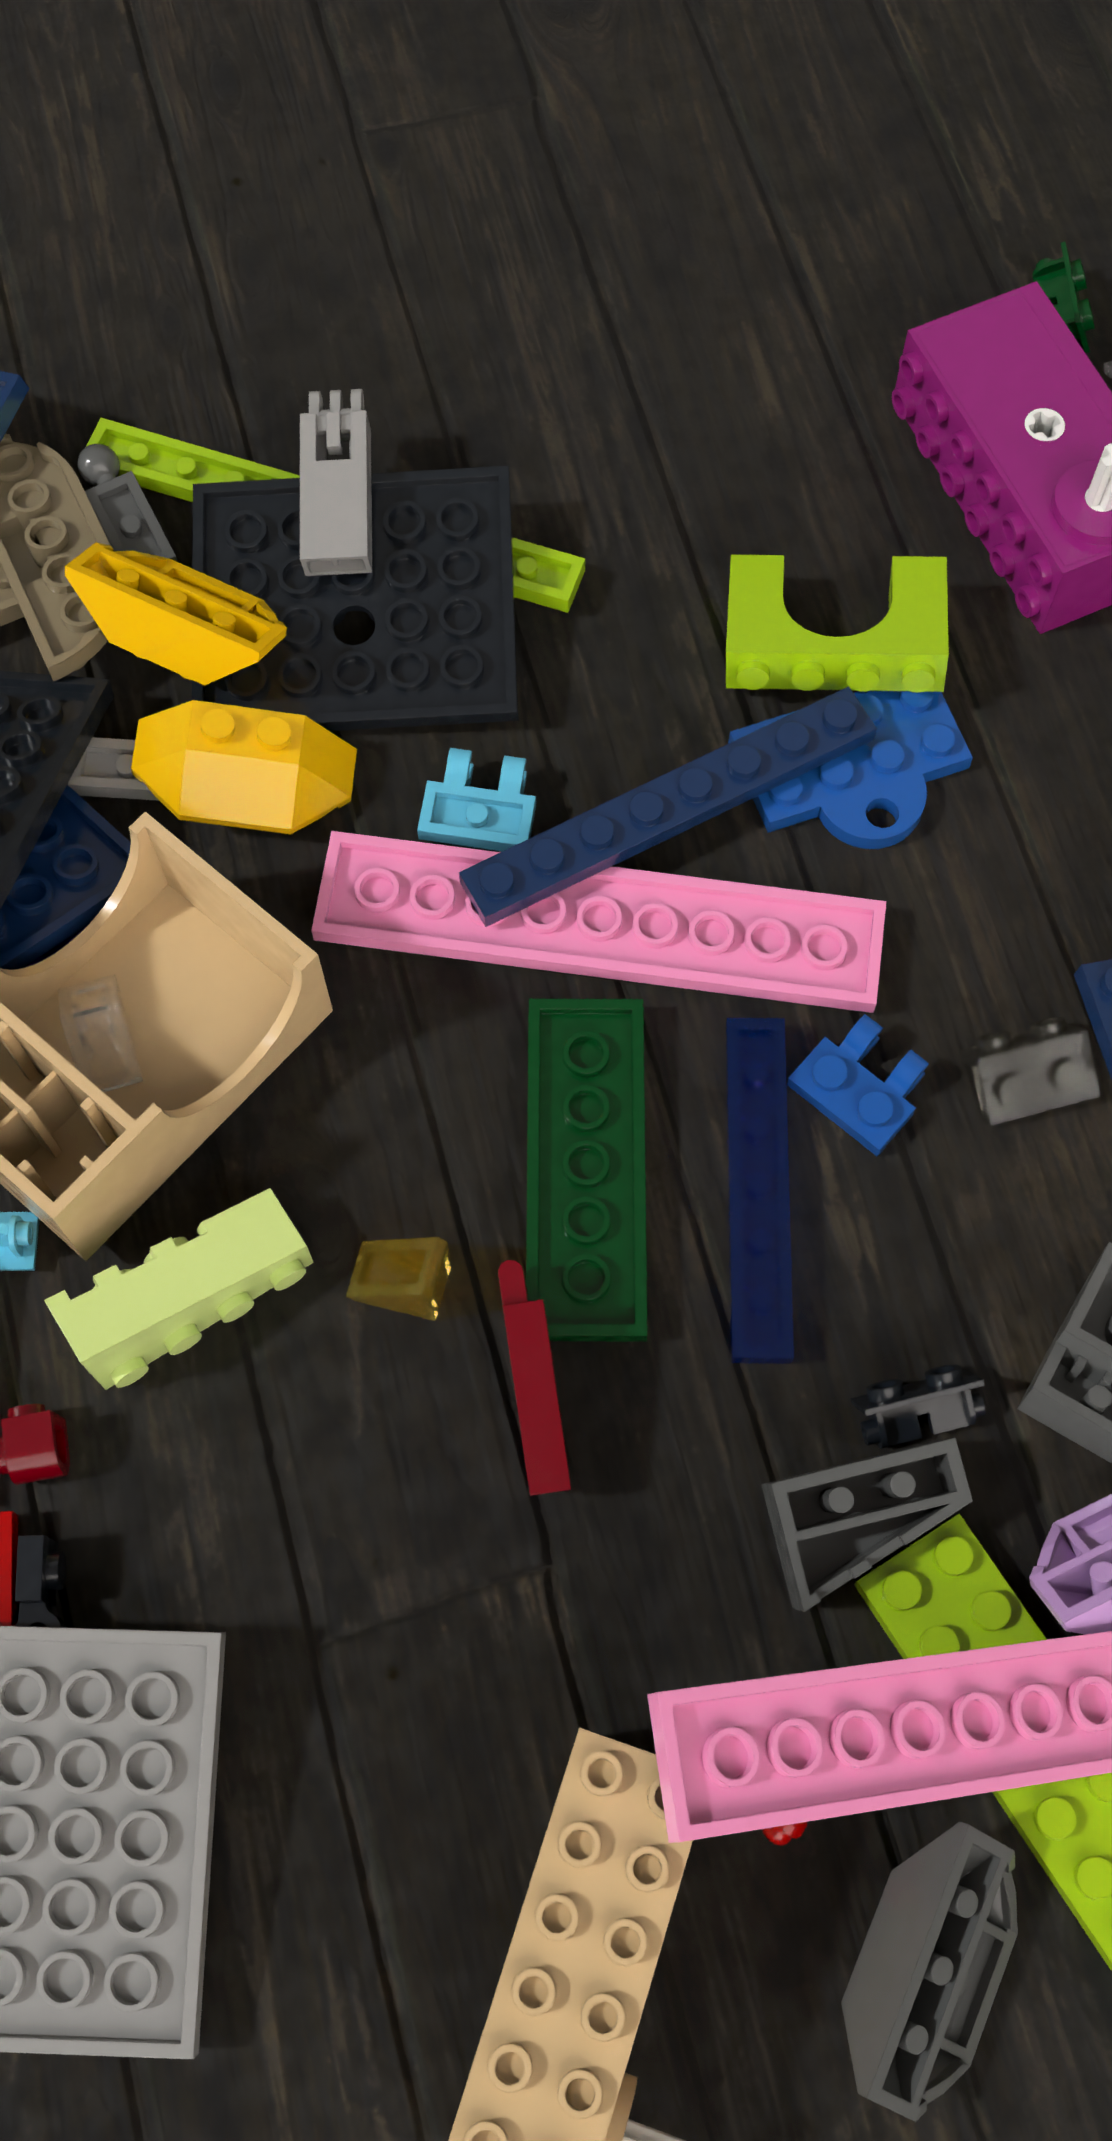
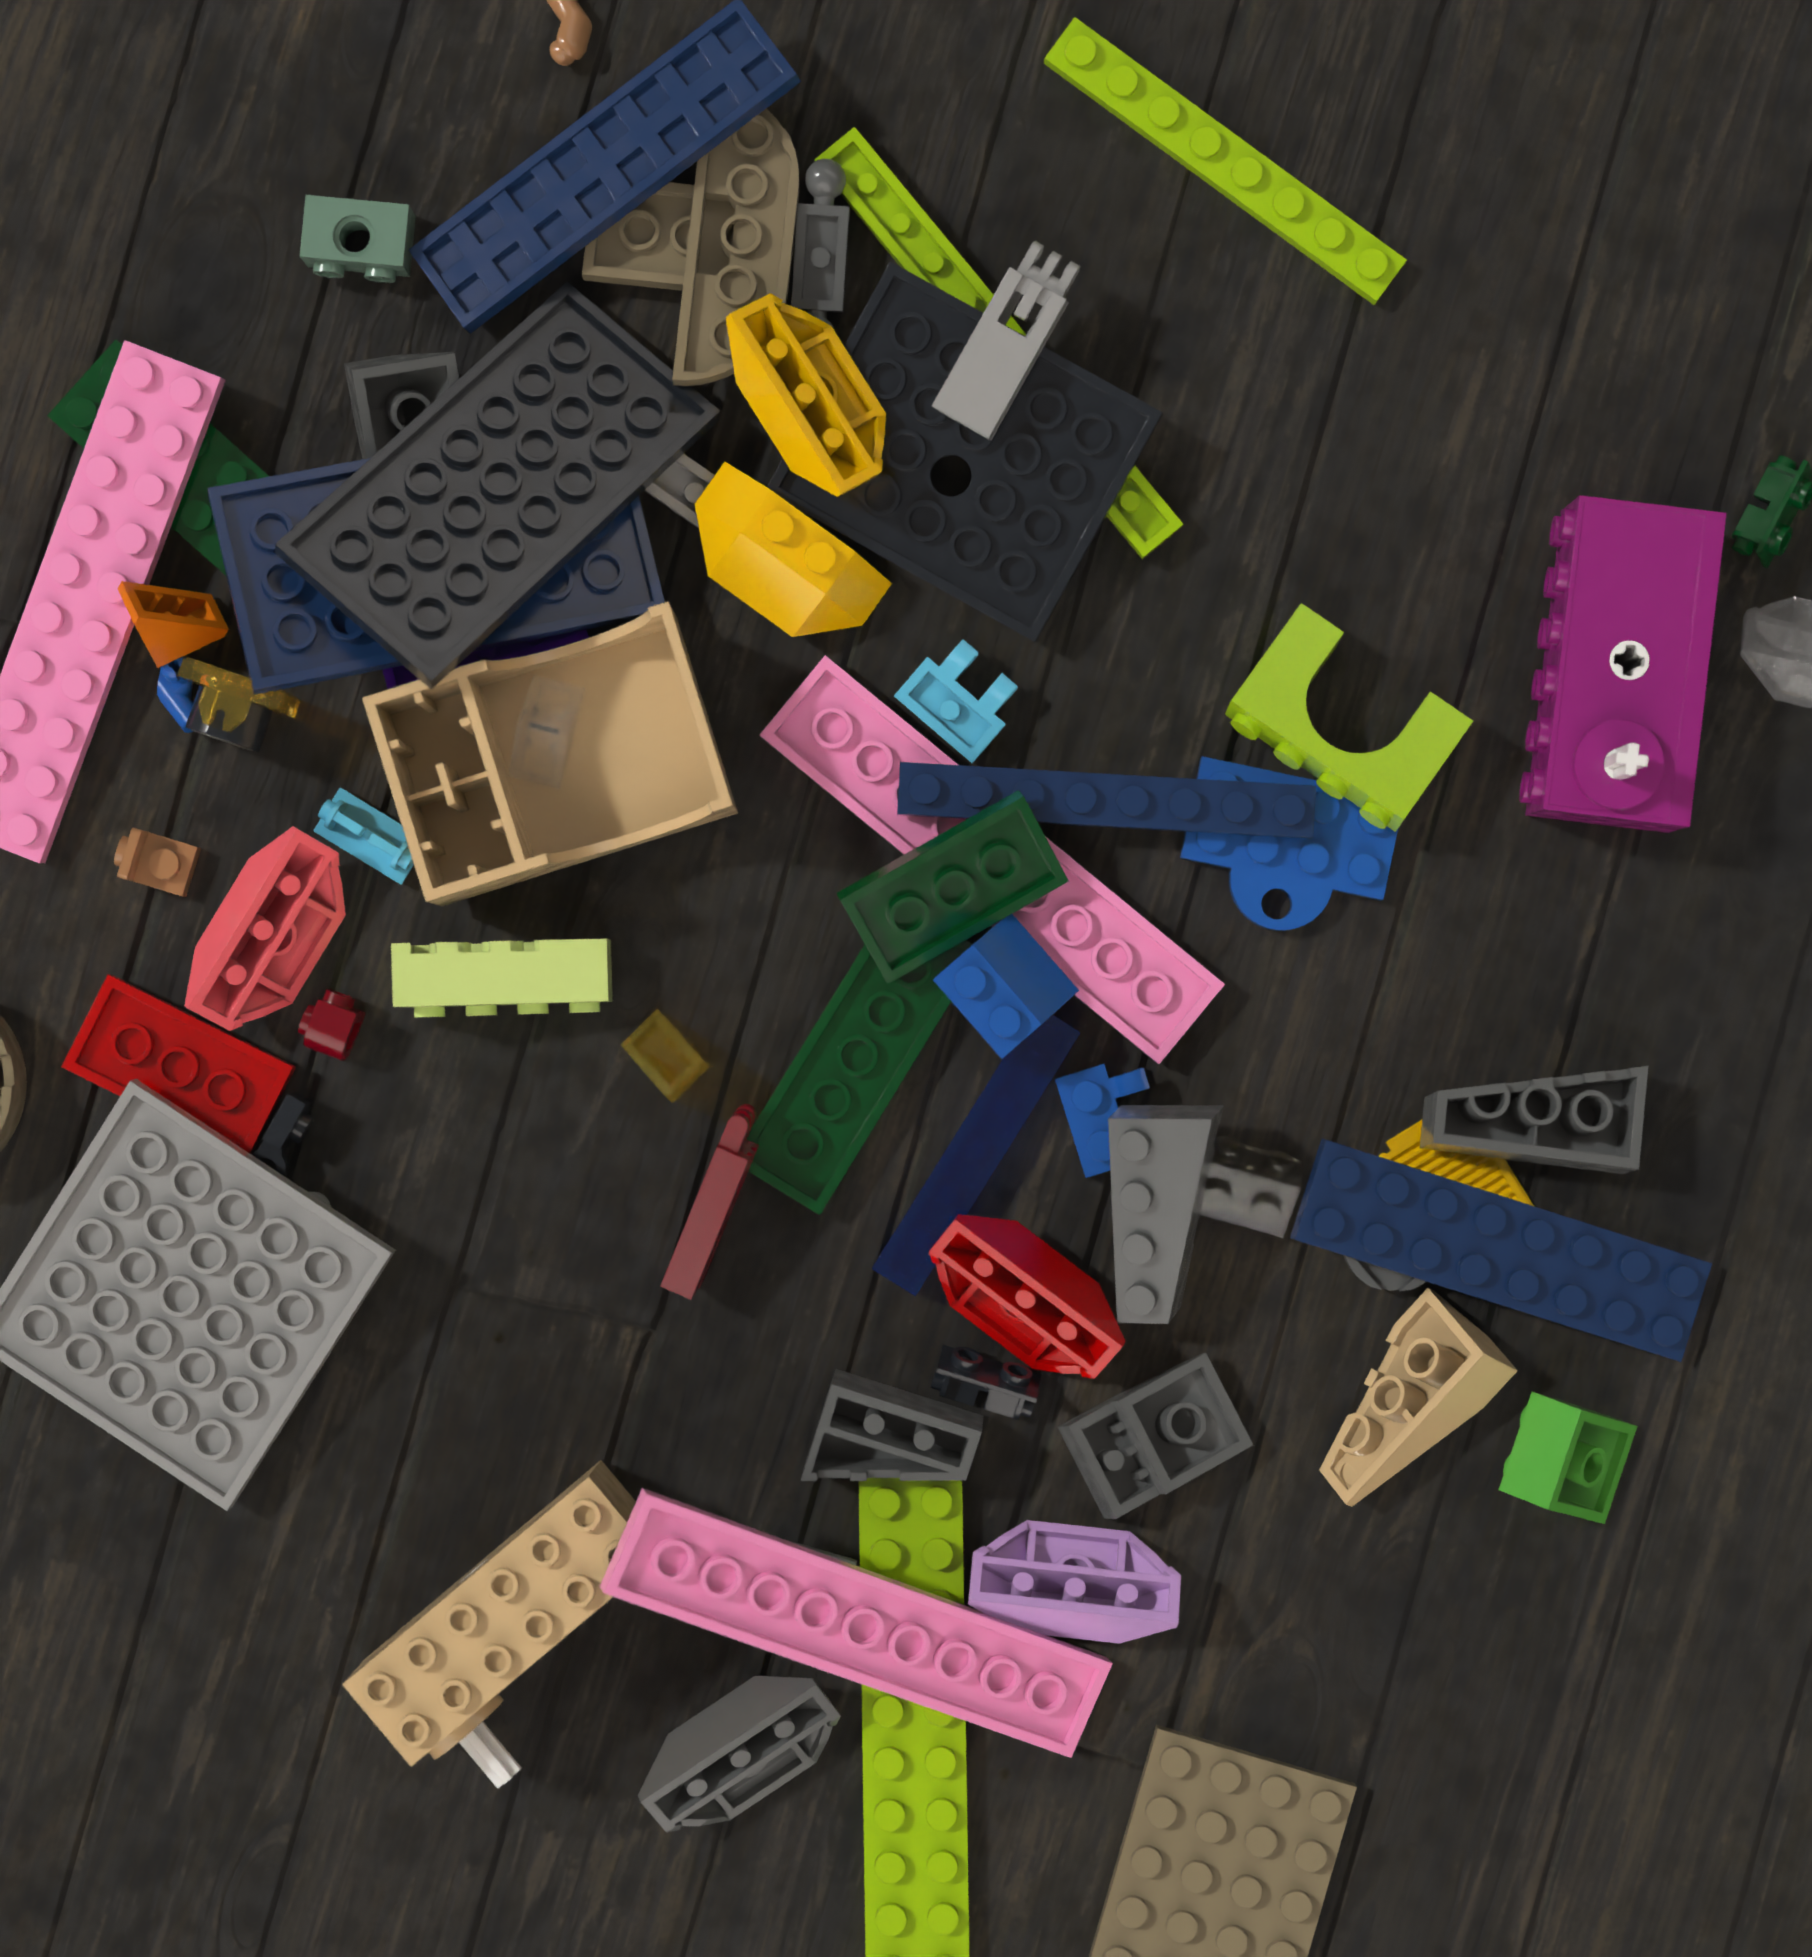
camera: 30 degrees right, 20 degrees up
none -> dark green plate [836,790,1069,984]
none -> red wedge [928,1214,1126,1379]
none -> blue slope [933,914,1079,1059]
none -> lime plate [1044,17,1407,305]
none -> dark grey wedge [1108,1105,1224,1324]

